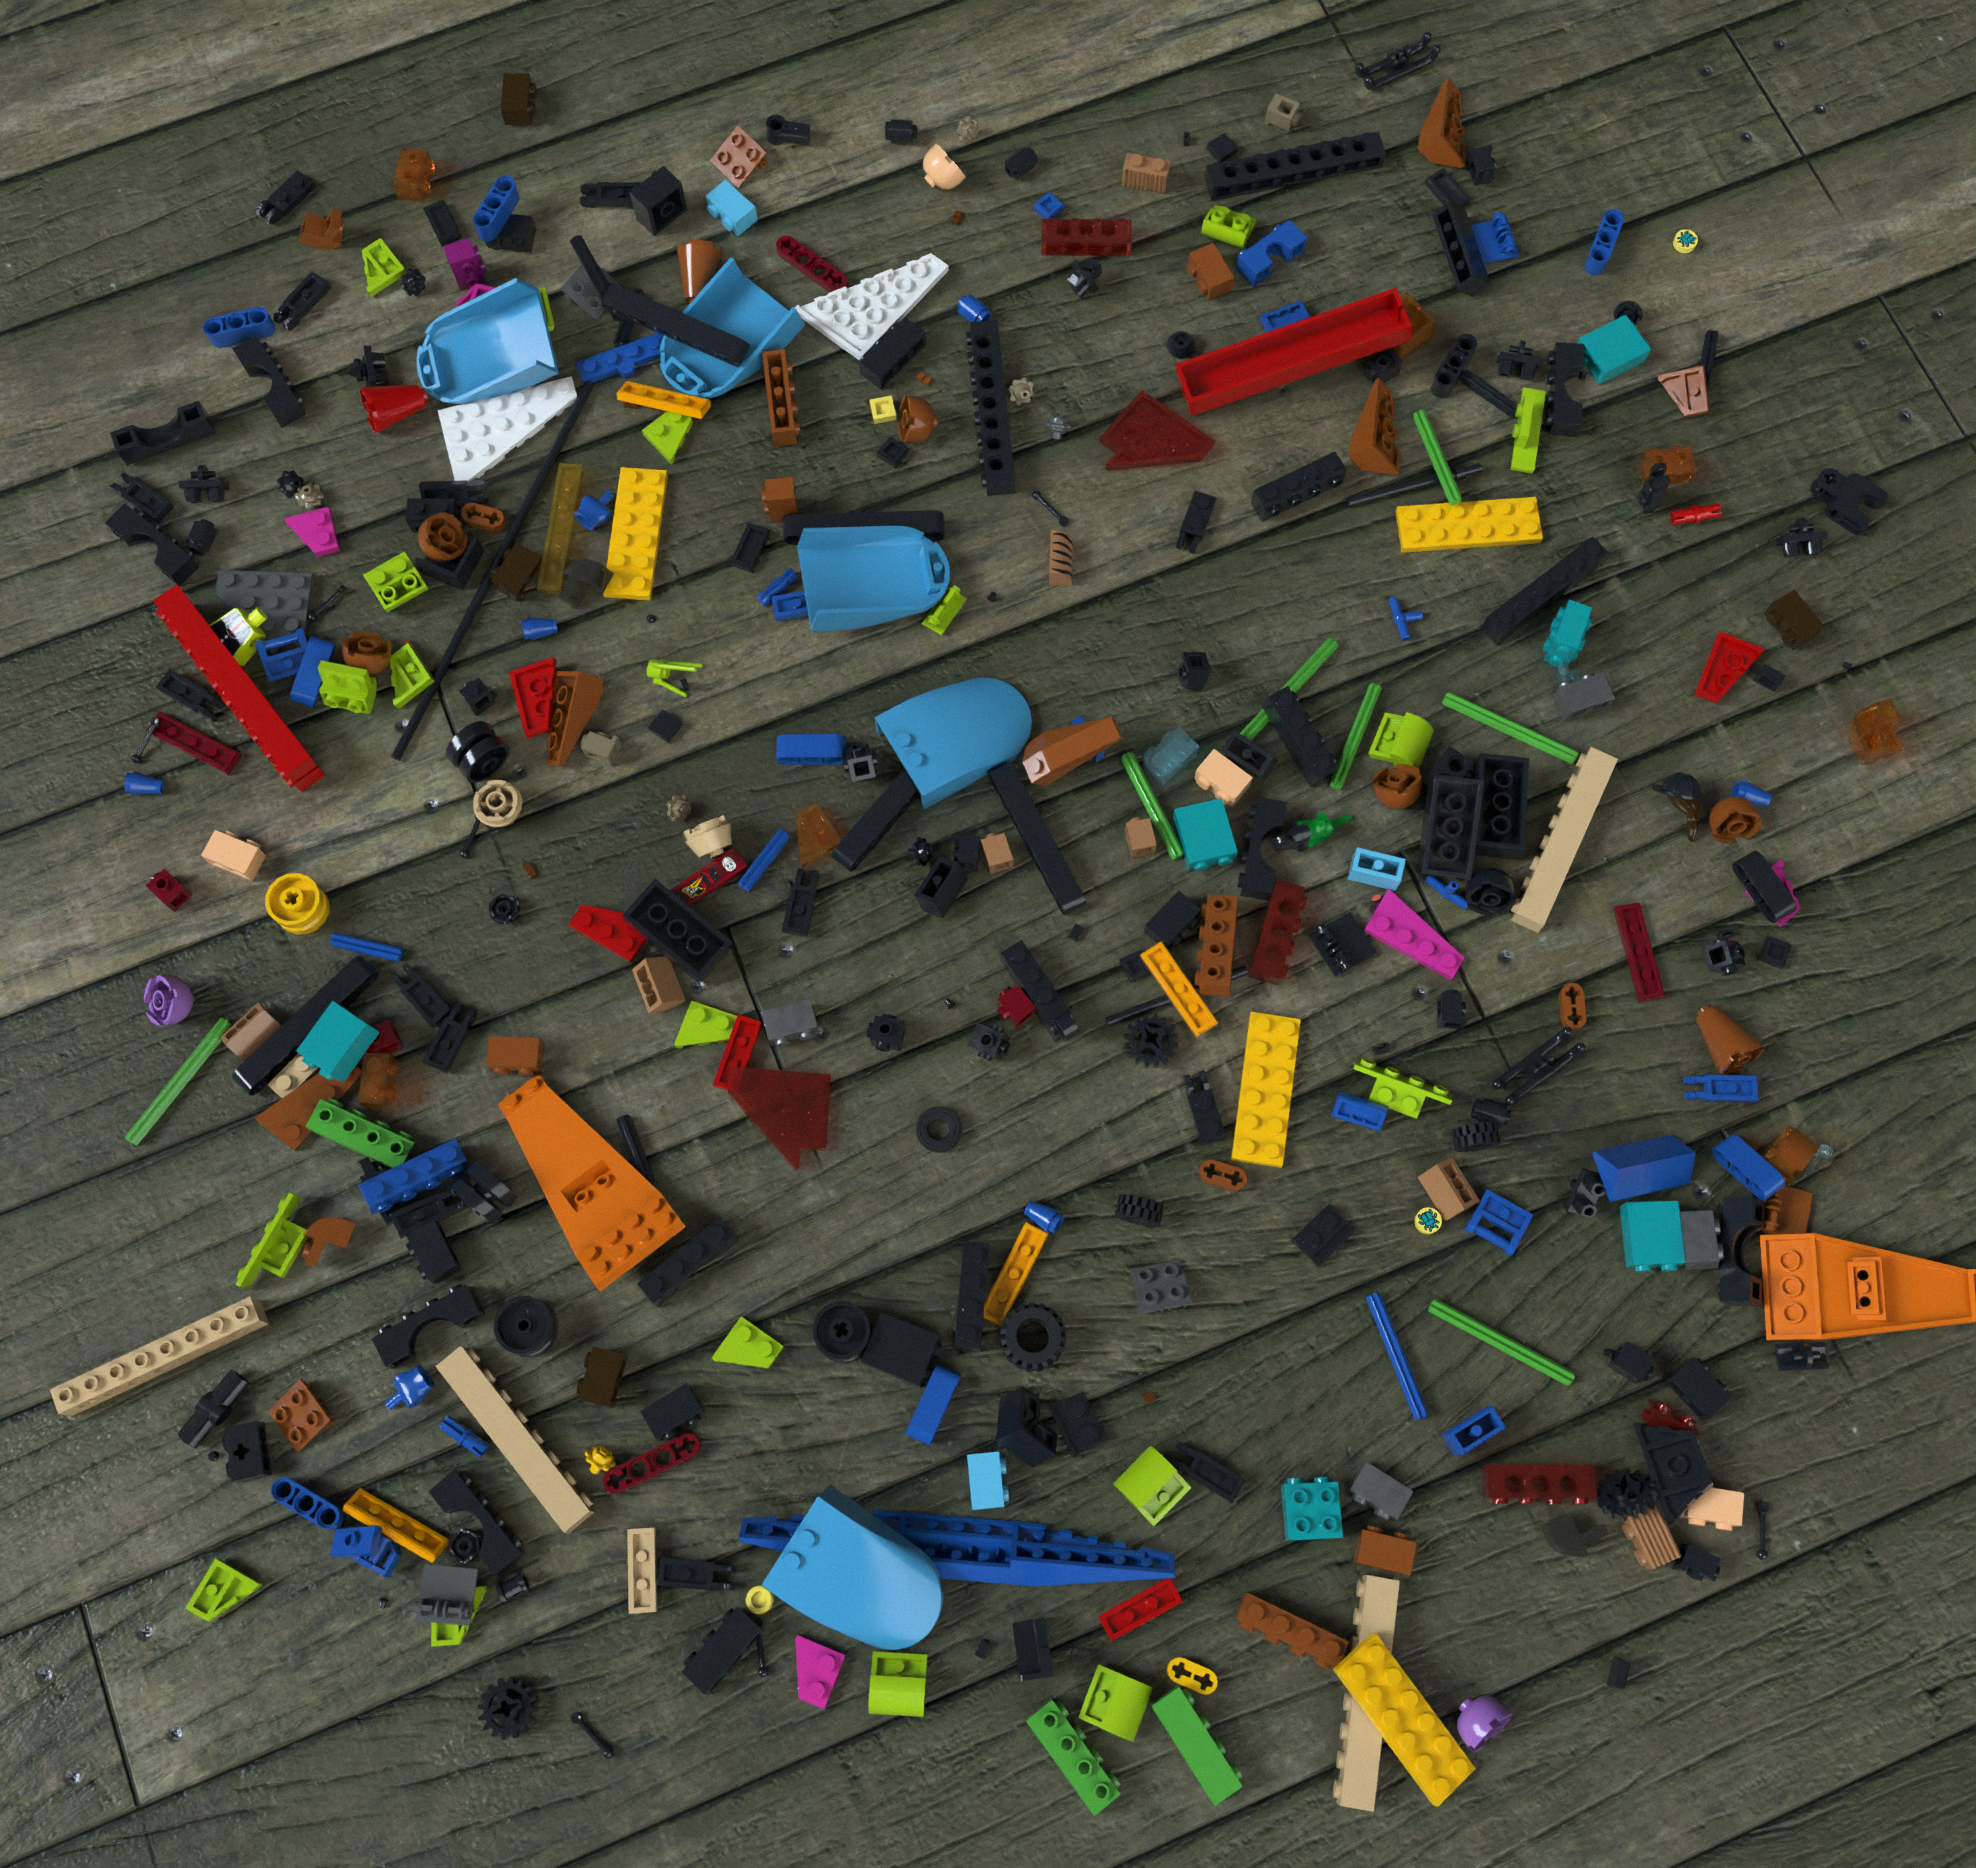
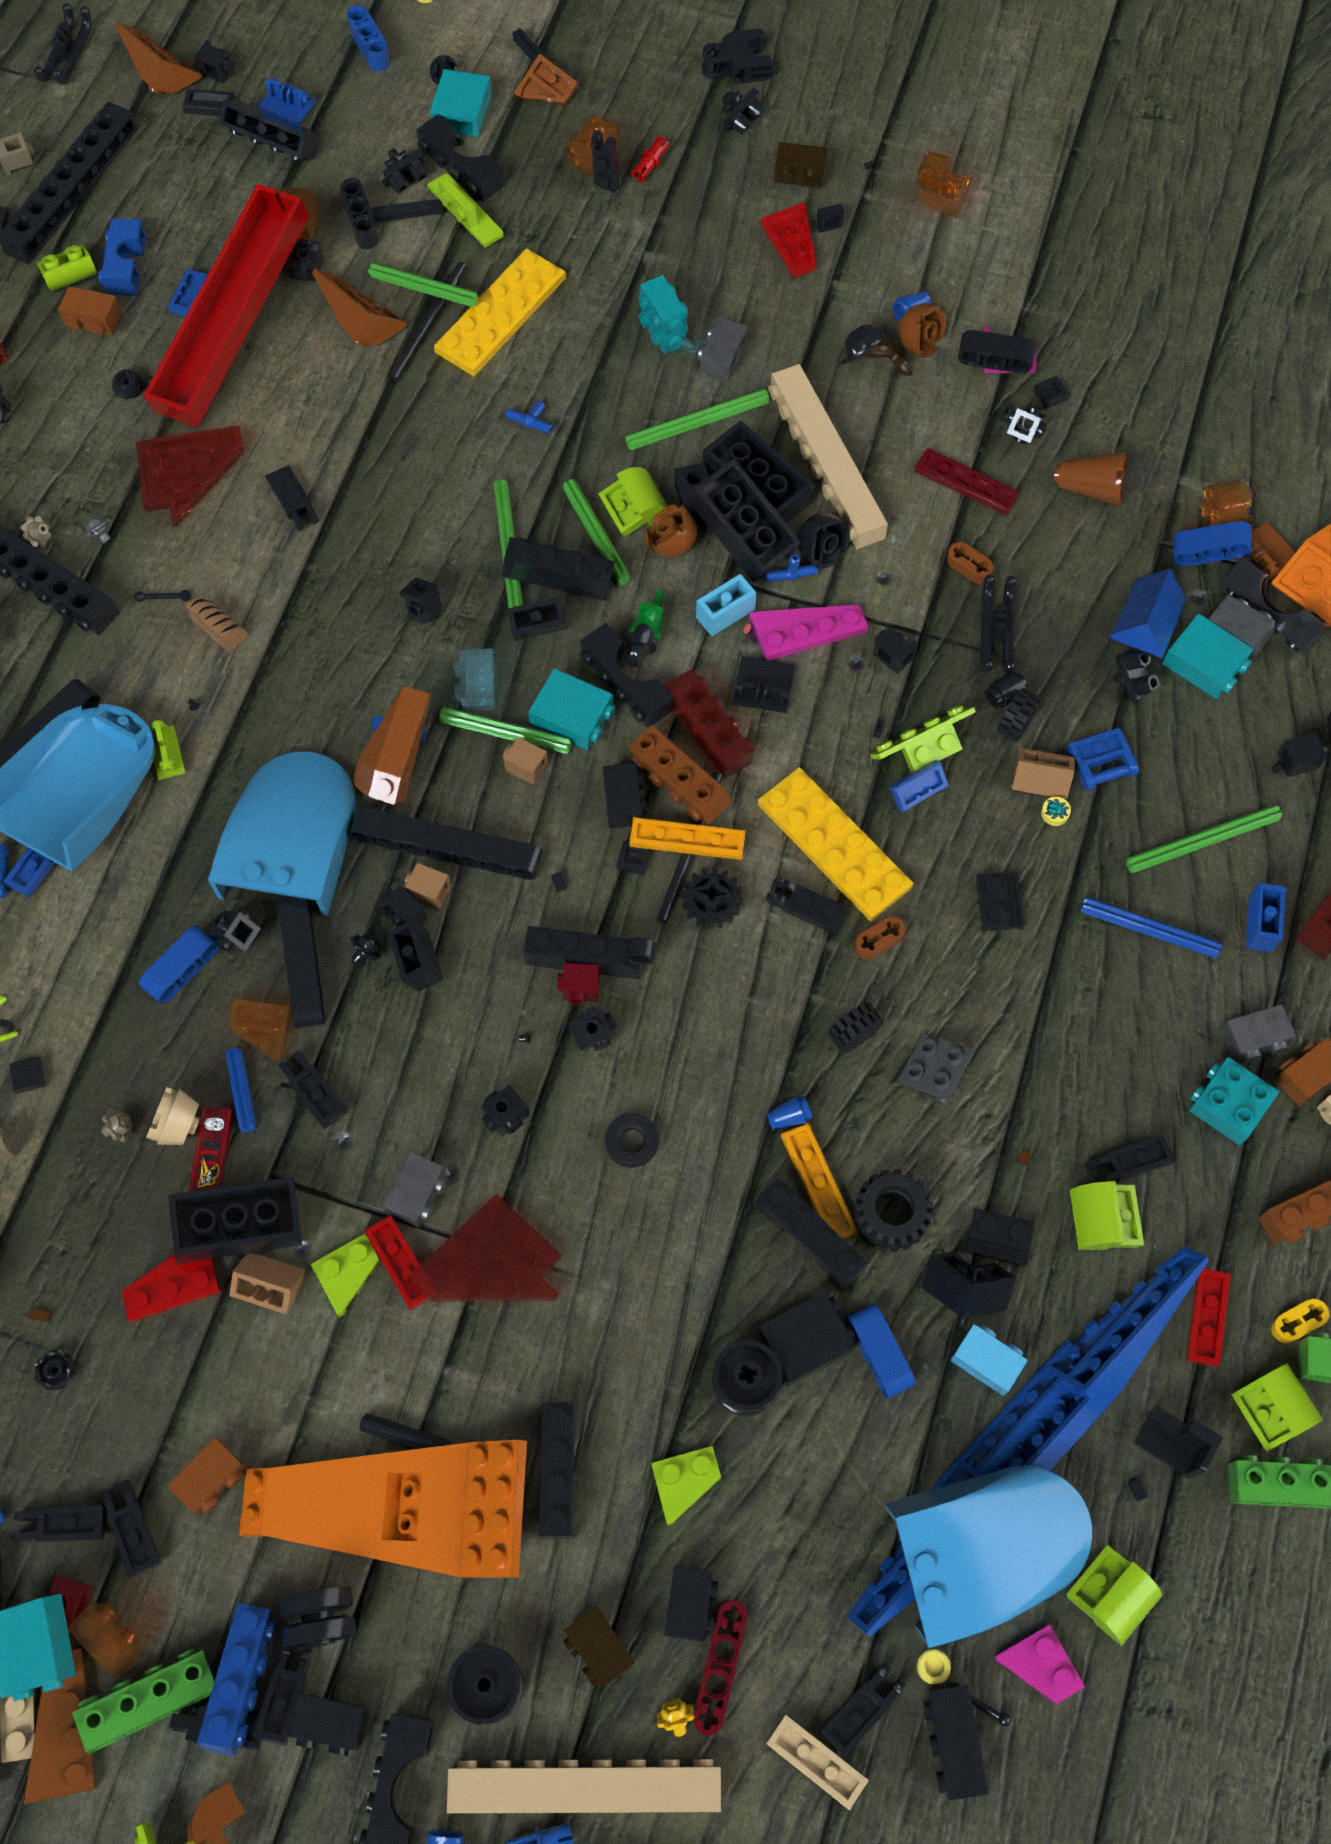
camera: 50 degrees left, 5 degrees down
light nougat brick [1194,749,1253,807] -> none
black brick [1251,451,1347,522] -> none
black brick [1481,536,1609,645] -> none
blue hinge [1683,1075,1759,1103] -> none

